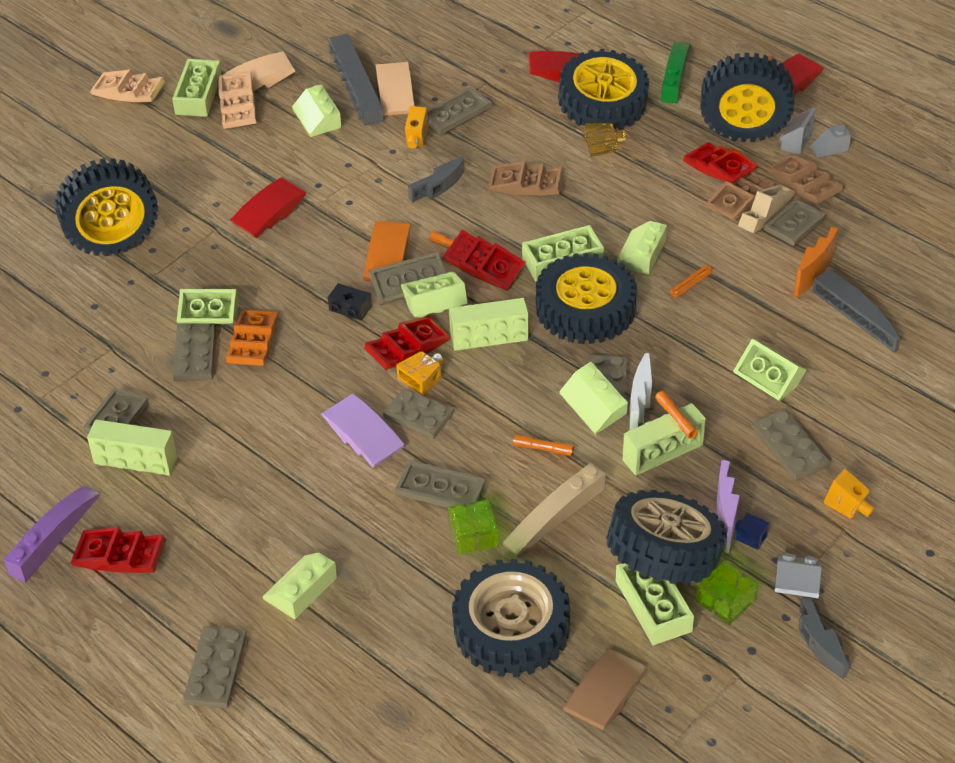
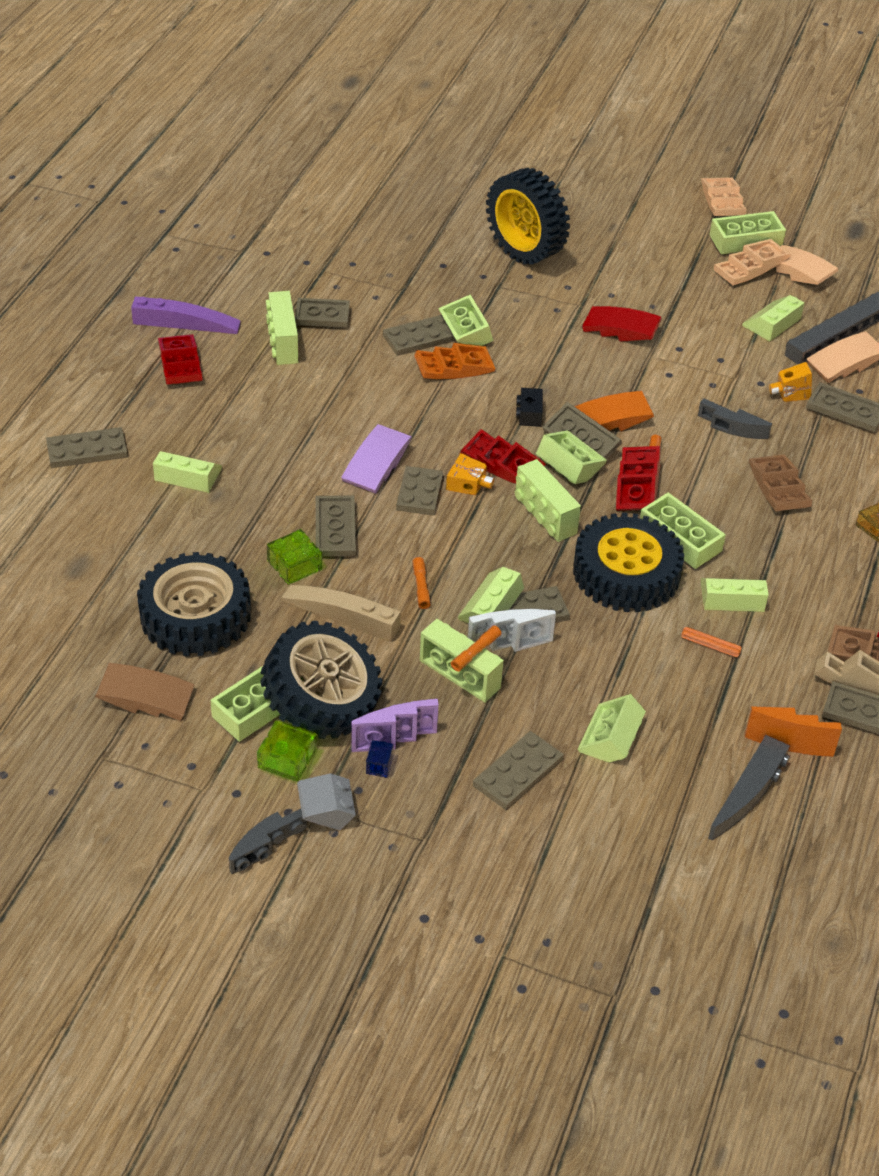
camera: 65 degrees right, 0 degrees up
light orange torso [823,469,875,518] -> none

